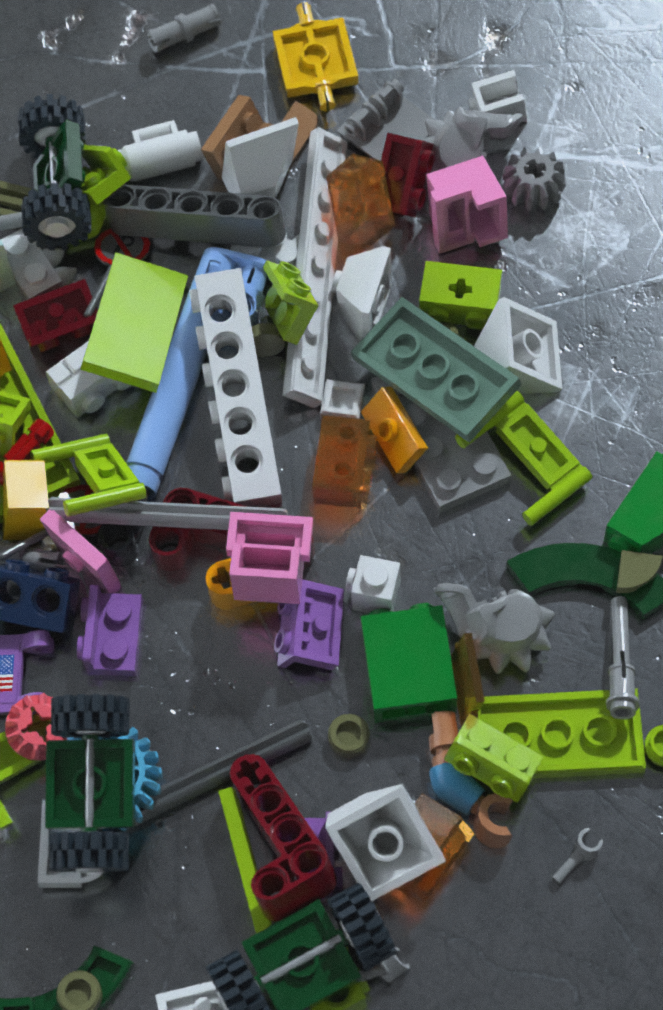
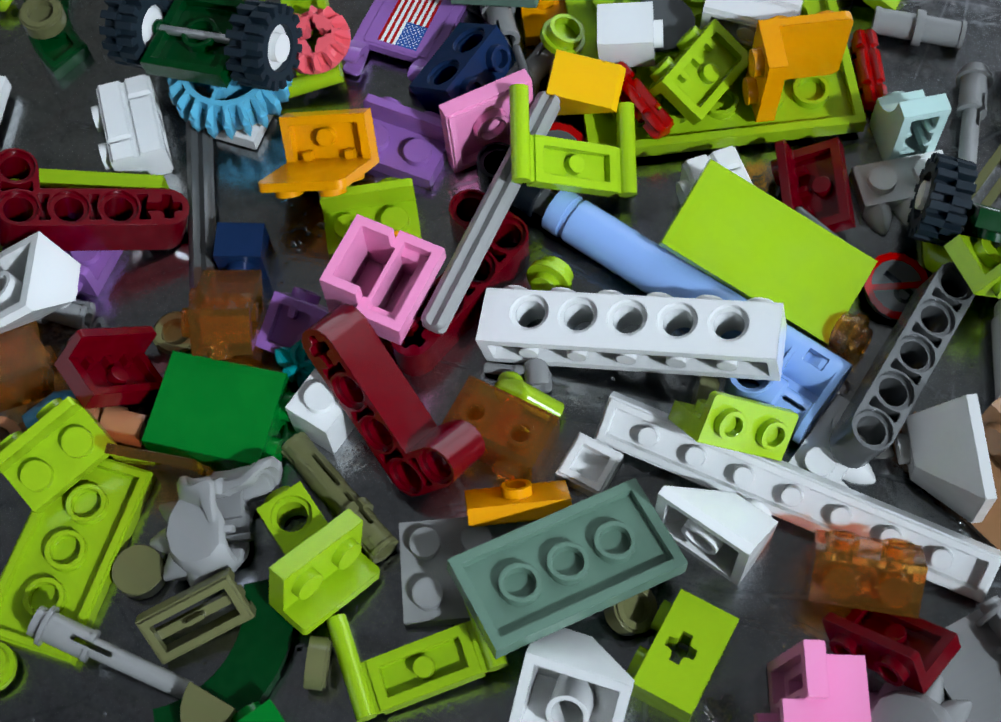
camera: 110 degrees right, 0 degrees up
none -> dark red bracket [54,326,163,409]
none -> white brick [91,74,174,175]
none -> olive tile [112,545,166,600]
none -> olive tile [135,567,257,665]
none -> clear orange brick [181,270,265,360]
none -> dark blue plate [213,222,273,283]
none -> lime brick [256,481,328,556]
none -> light orange bracket [258,108,380,199]
none -> lime bracket [269,508,380,635]
none -> teal plant [274,339,315,388]
none -> olive pin [281,432,399,563]
none -> dark red beam [301,304,485,496]
none -> olive tile [303,635,332,691]
none -> lime bracket [319,177,422,260]
none -> light grey hand [484,358,552,393]
none -> lime arm [493,371,564,425]
none -> lime plate [526,256,574,291]
none -> clear orange plate [829,313,873,361]

